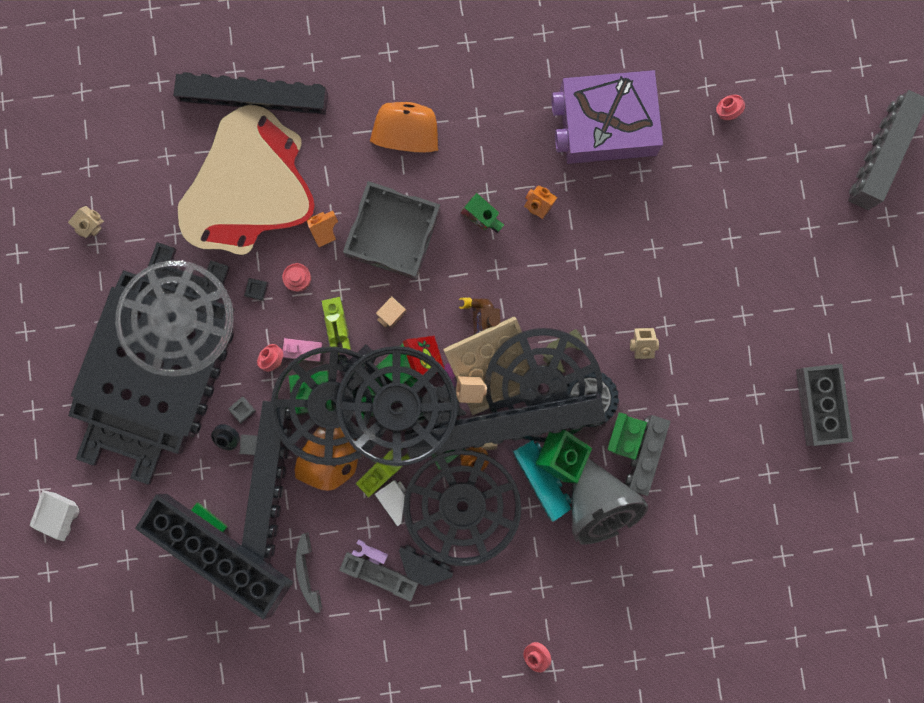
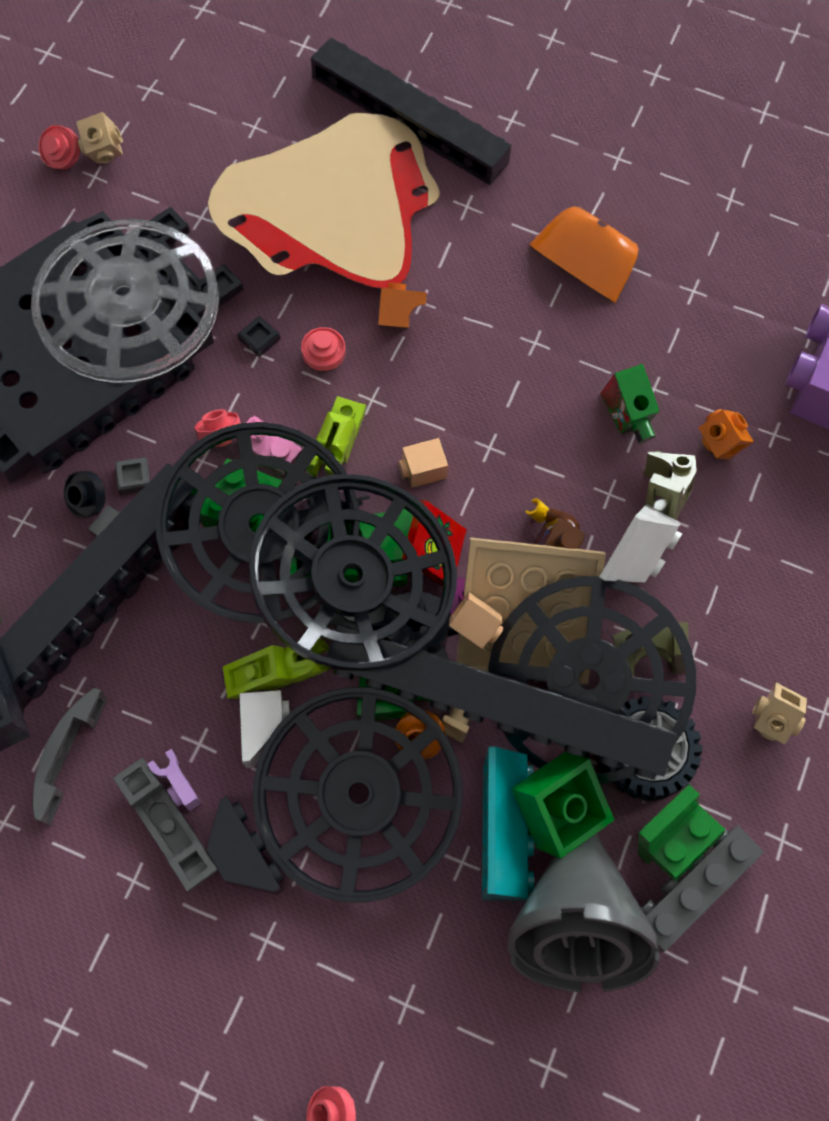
camera: 25 degrees right, 15 degrees down
orange piece [295,427,358,491] -> none
dark grey tile [343,181,441,280] -> none
none -> coral plate [39,125,80,170]
none -> white slope [599,504,682,582]
none -> olive tile [644,451,697,520]

